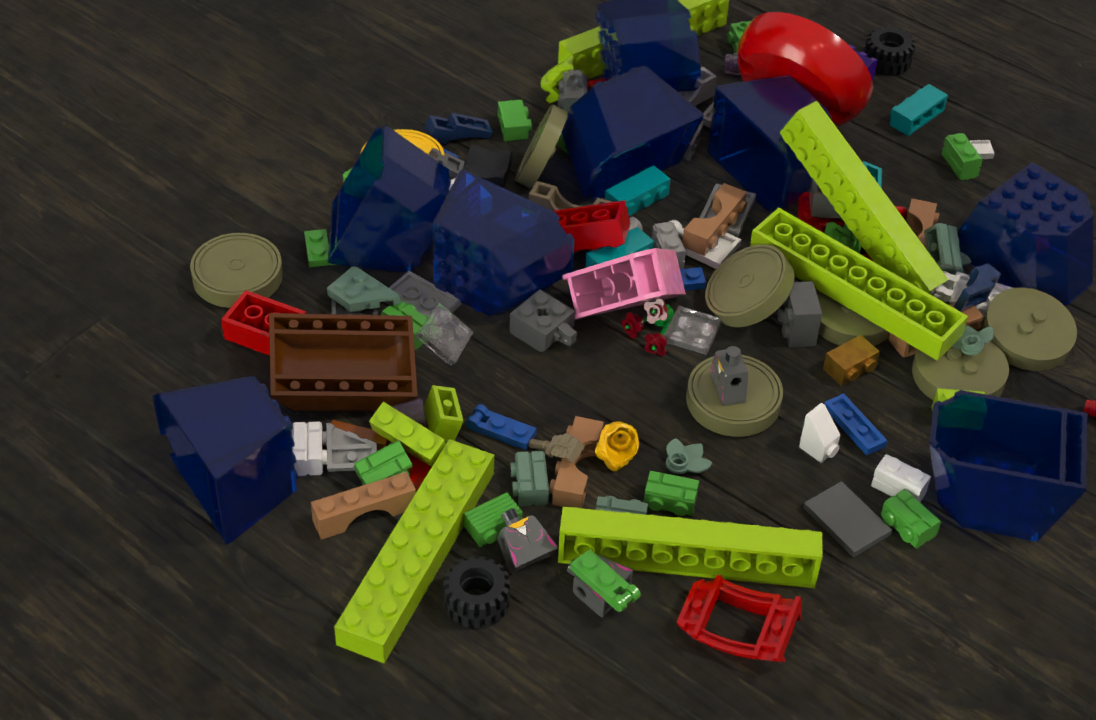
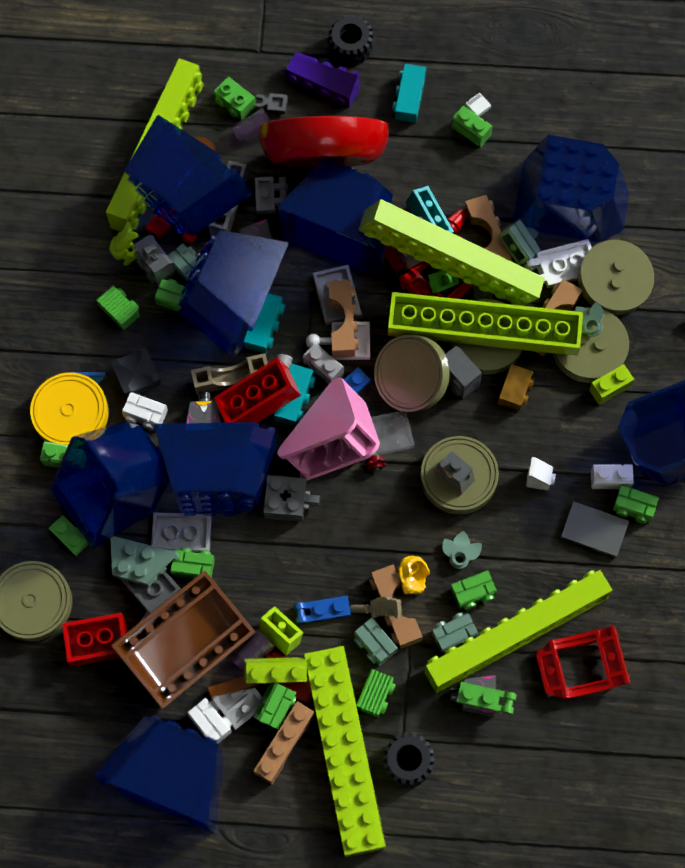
camera: 30 degrees left, 25 degrees up
clear plate [415,302,473,366] -> none
dark blue slope [424,113,493,144] -> none
dark grey plate [426,148,465,179] -> none
dark grey torso [497,508,558,575] -> none
olive brick [515,104,568,189] -> none
blue plate [824,393,887,456] -> none
dark blue slope [953,263,1001,312] -> none

